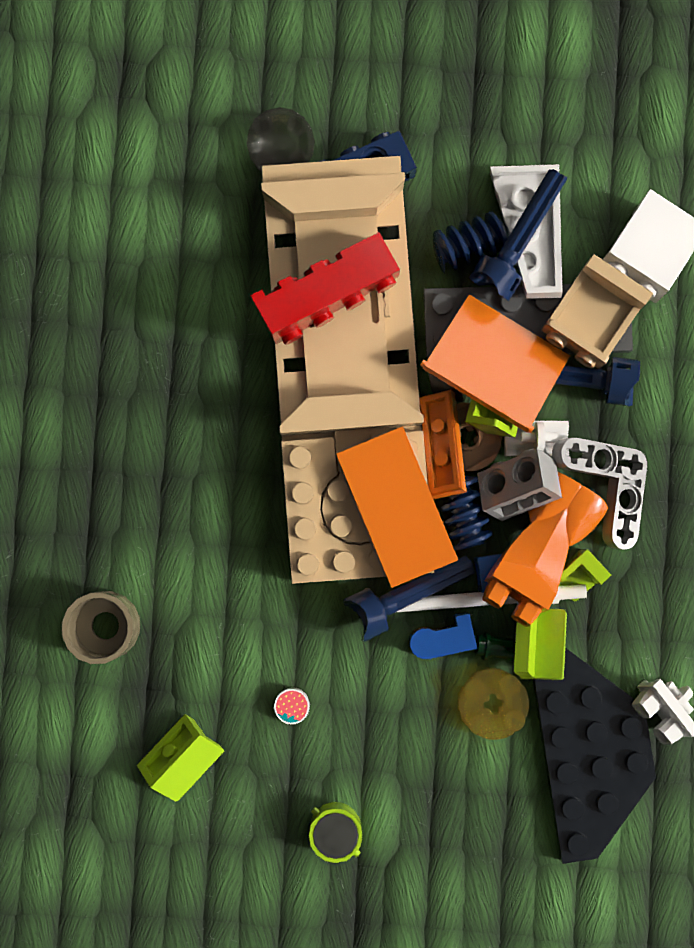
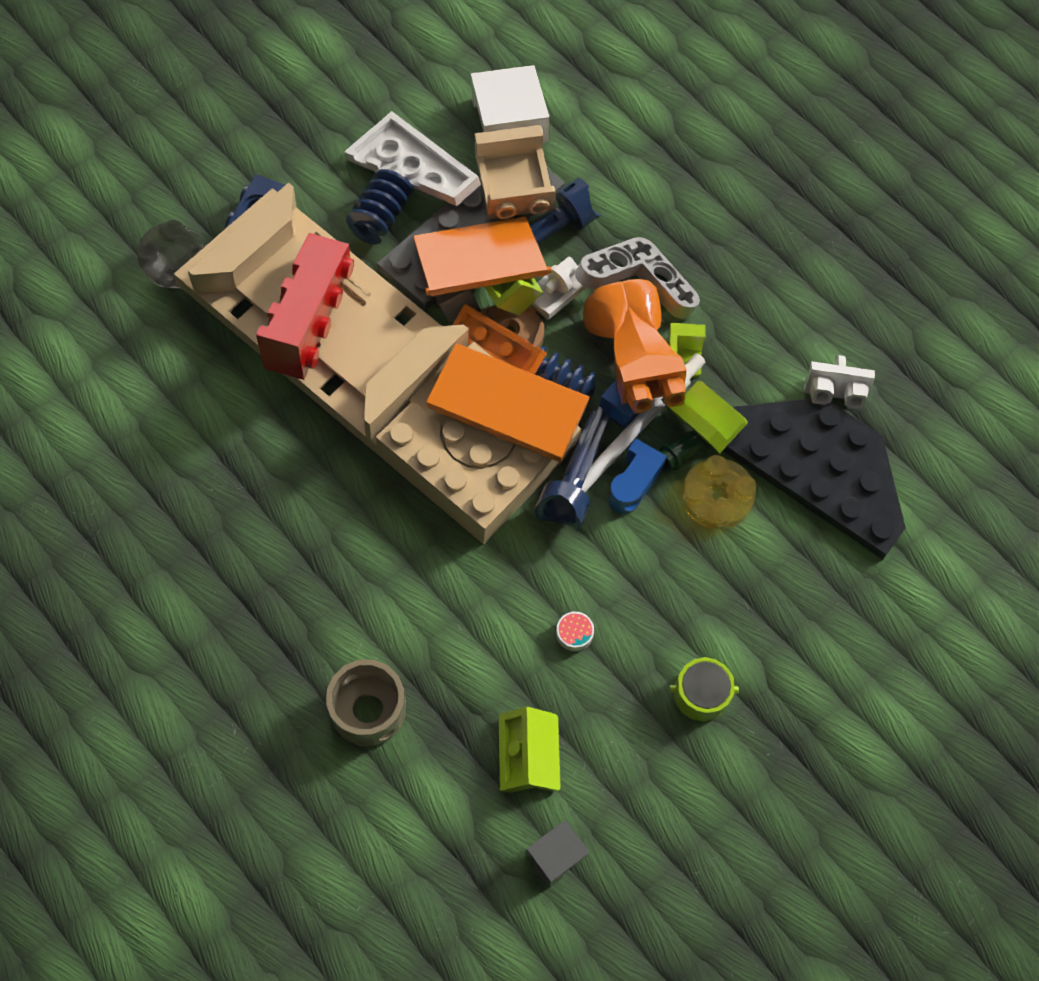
camera: 45 degrees left, 20 degrees down
dark blue piece [469,169,567,302] -> none
light grey brick [477,448,562,521] -> none
none -> dark grey panel [525,820,588,888]

